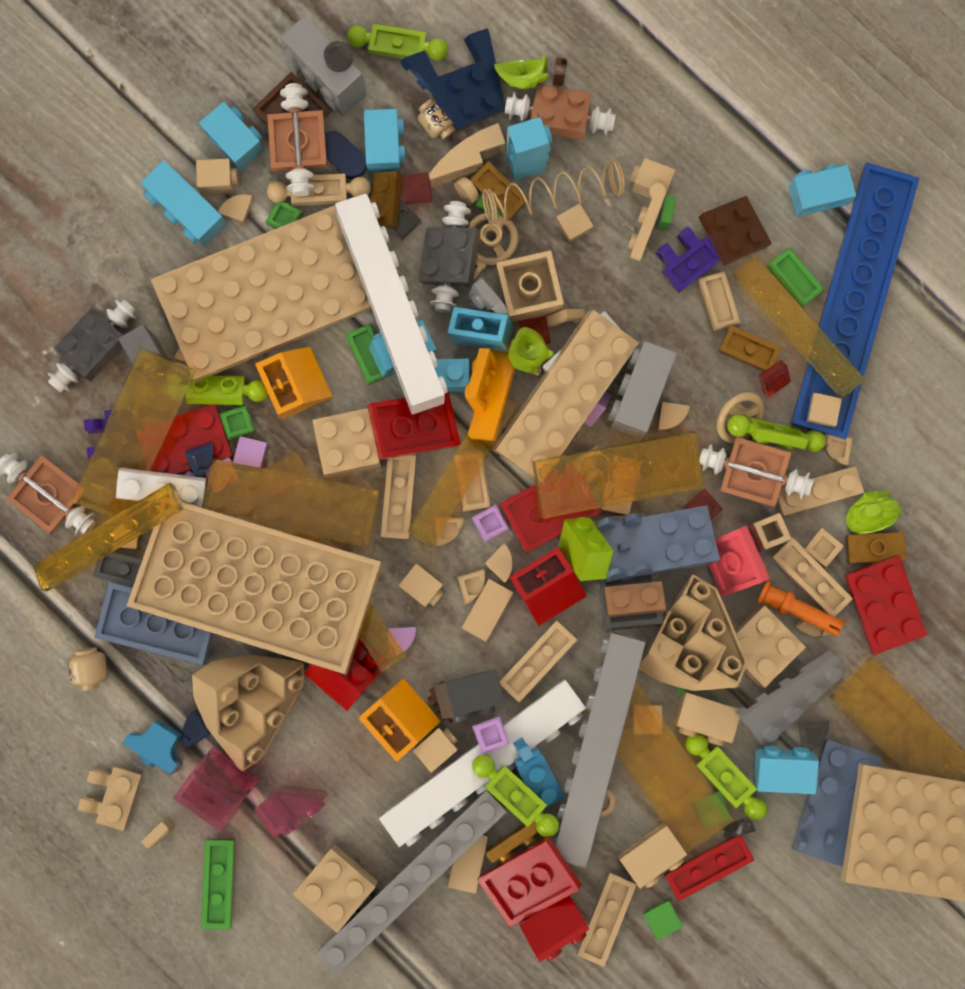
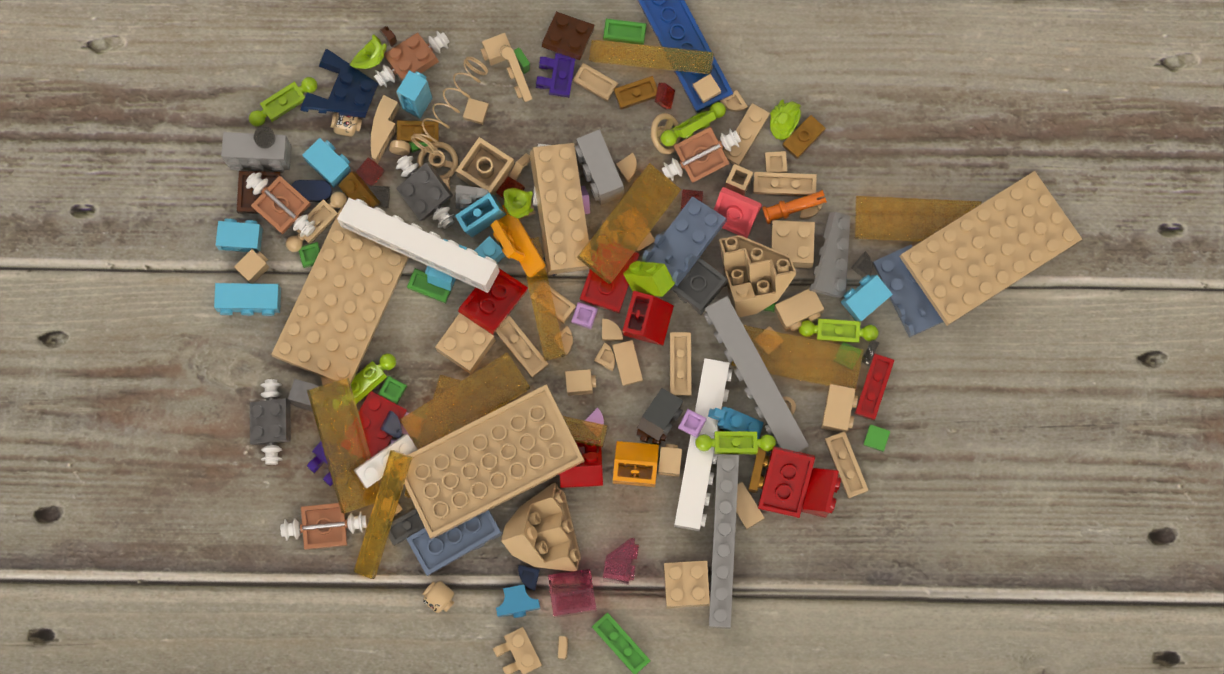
camera: 40 degrees left, 5 degrees down
tan tile [218,194,254,224] -> none
lavender tile [233,436,268,471] -> none
light orange slope [255,347,333,420] -> none
medium nougat plate [604,581,666,617] -> none
red plate [844,555,928,655] -> none

